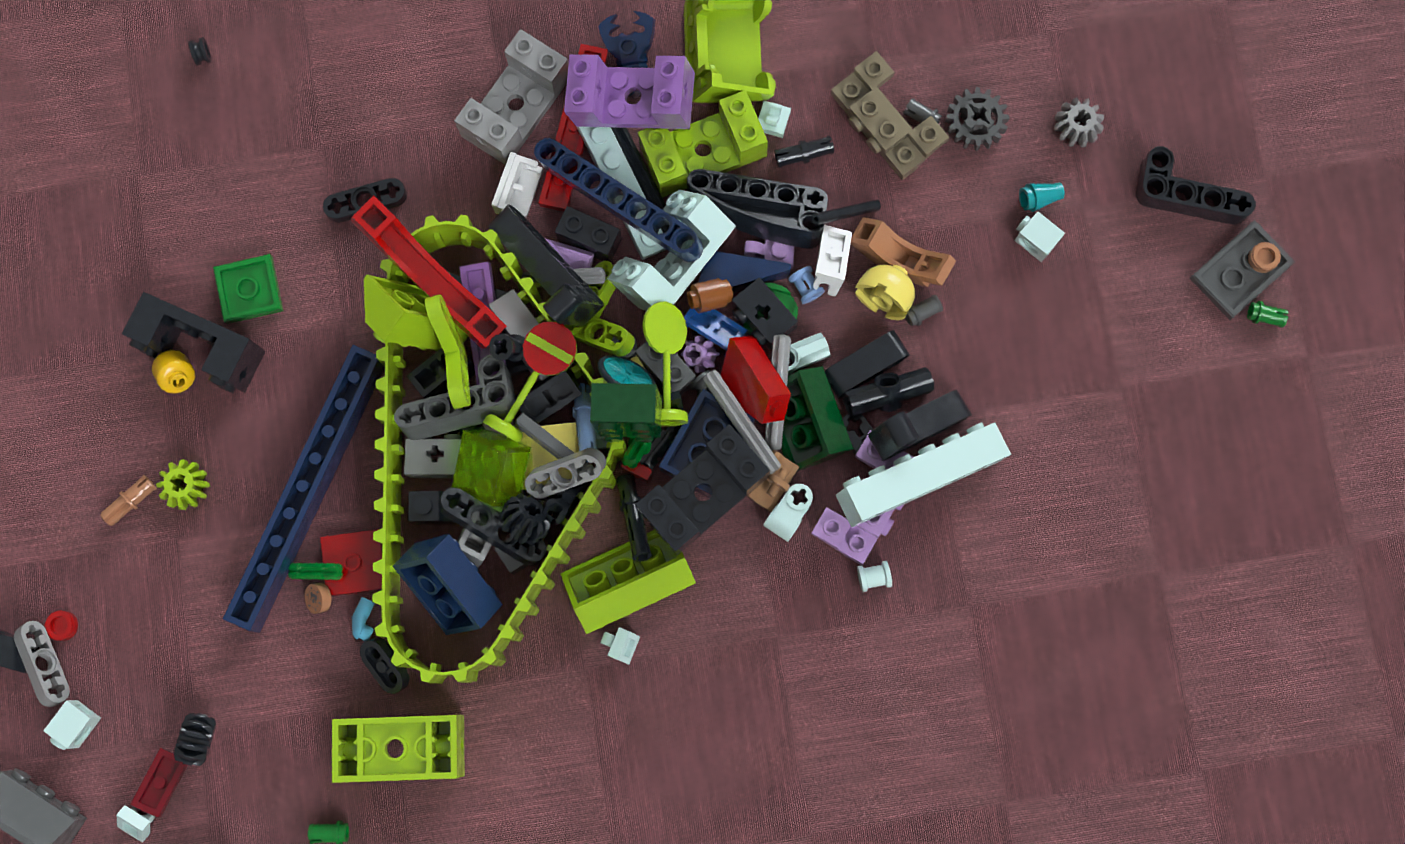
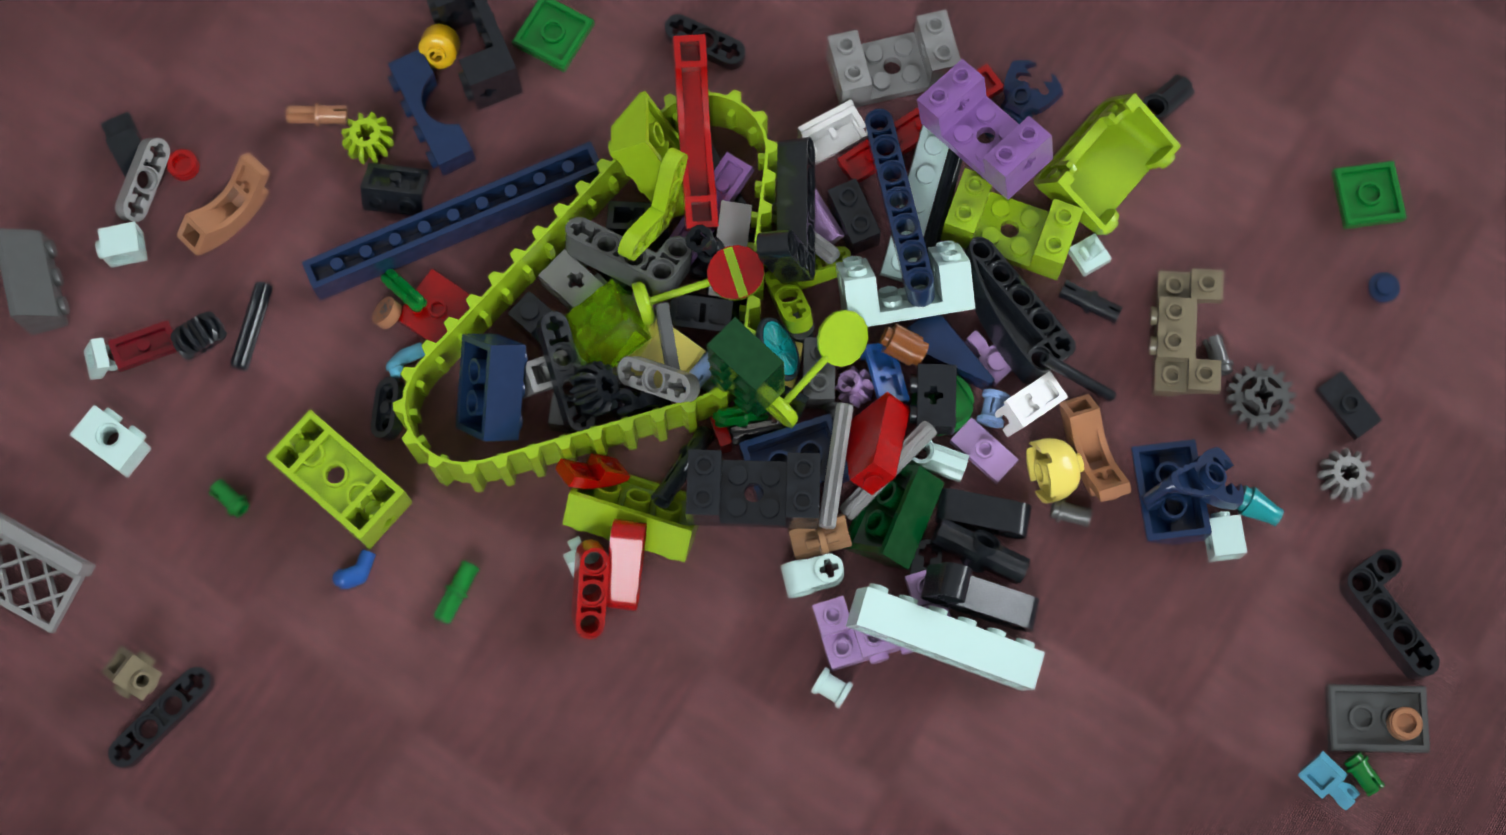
camera: 40 degrees right, 5 degrees down
none -> nougat arch [176,152,270,256]
none -> black axle [230,281,272,371]
none -> blue arm [332,550,376,589]
none -> black bracket [360,163,430,216]
none -> dark blue arch [387,50,476,176]
none -> green axle [434,560,480,624]
none -> red slope [555,453,630,489]
none -> red beam [571,539,609,640]
none -> beam [606,519,647,612]
none -> lavender plate [950,418,1019,485]
none -> dark blue slope [1130,439,1212,545]
none -> dark blue animal [1141,446,1244,511]
none -> medium azure plate [1298,751,1360,810]
none -> black plate [1315,371,1382,440]

